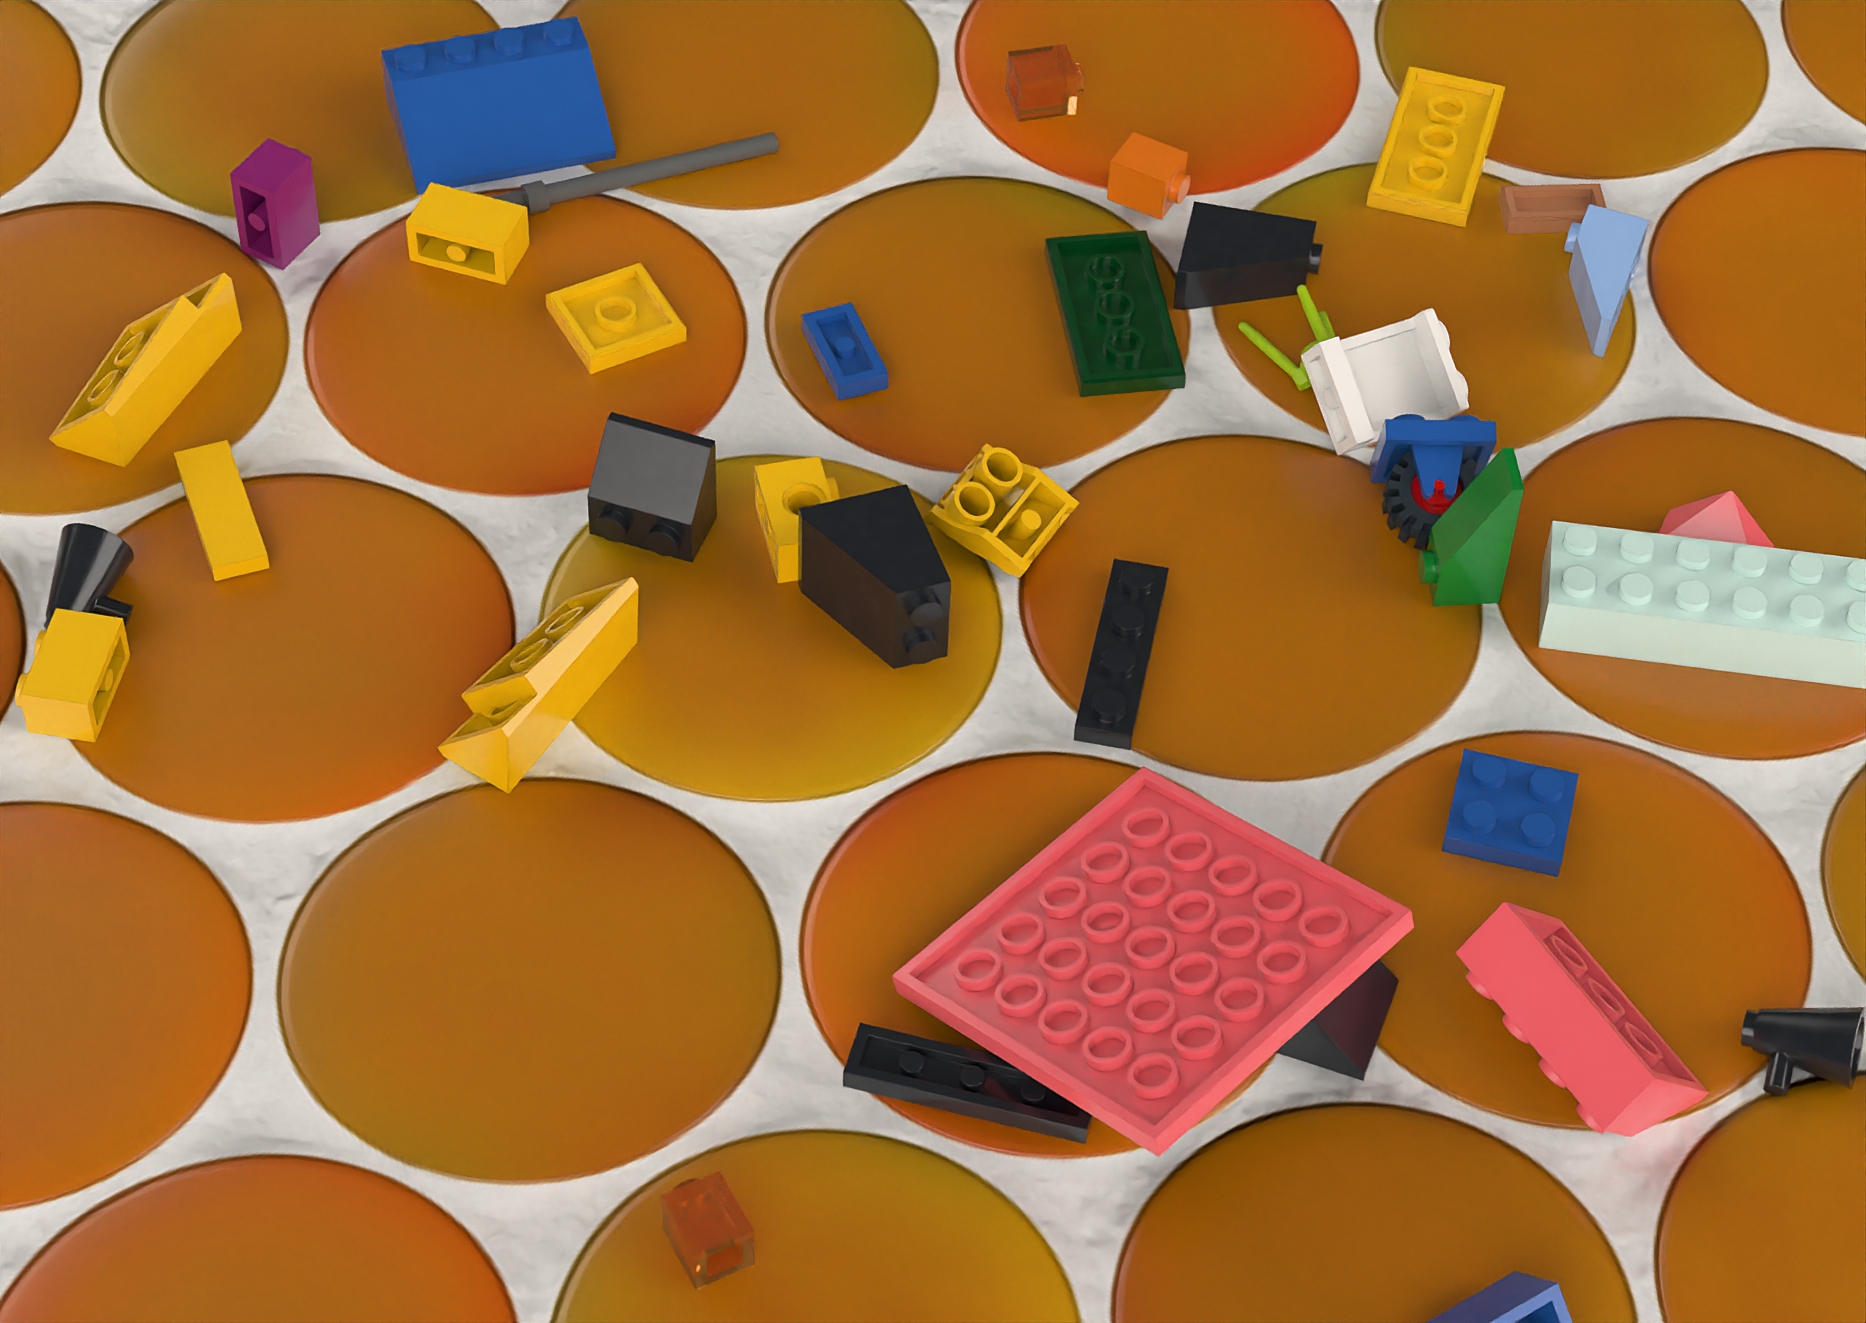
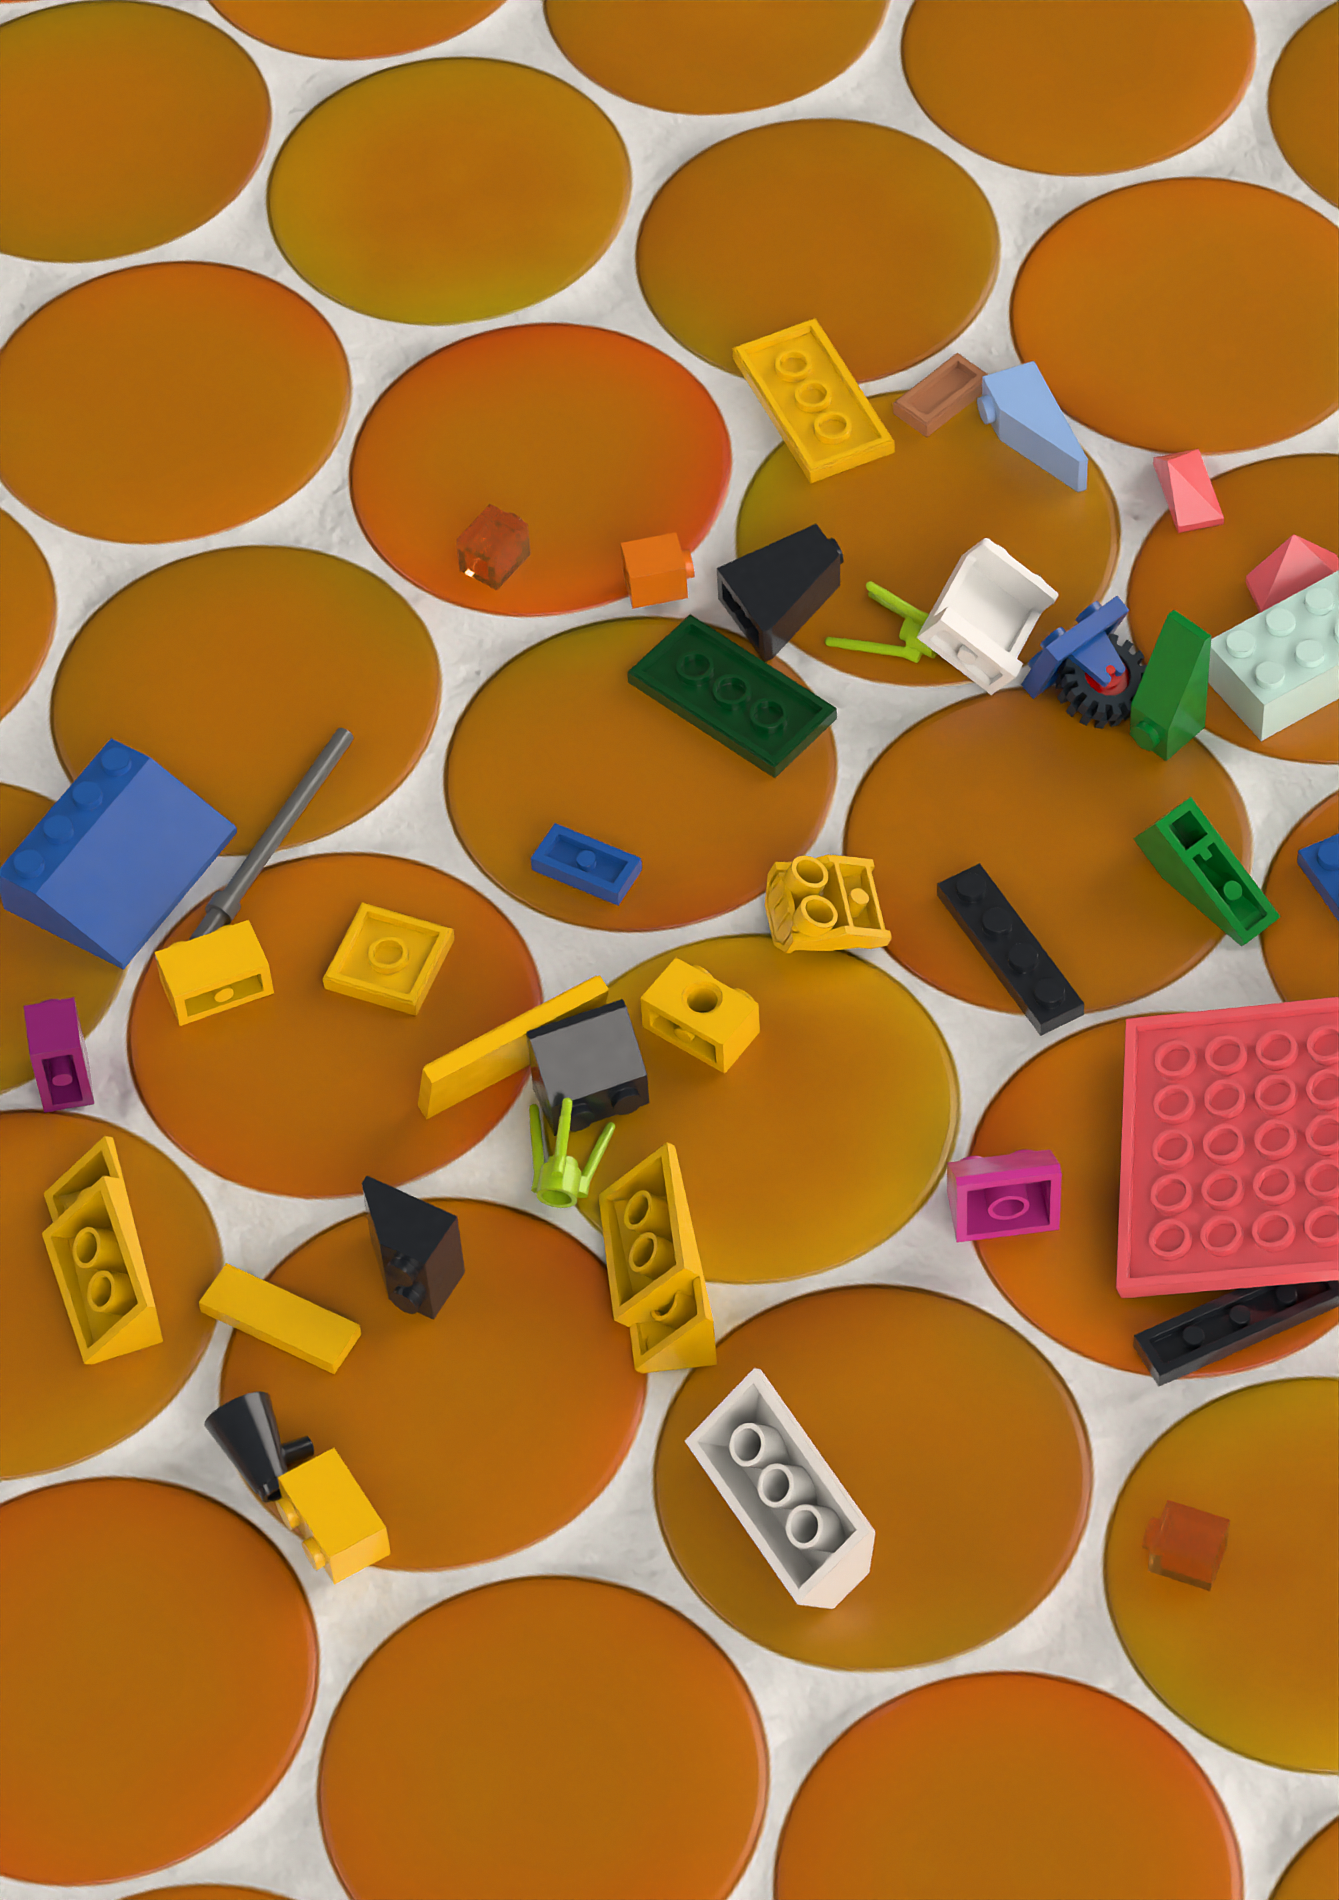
camera: 35 degrees left, 5 degrees up
black slope [798,484,951,669] -> none
none -> black slope [361,1176,465,1320]
none -> yellow tile [418,975,609,1120]
none -> lime plant [529,1097,616,1208]
none -> white slope [685,1368,875,1609]
none -> dark pink slope [947,1149,1062,1243]
none -> green slope [1133,797,1281,947]
none -> coral slope [1153,449,1224,533]

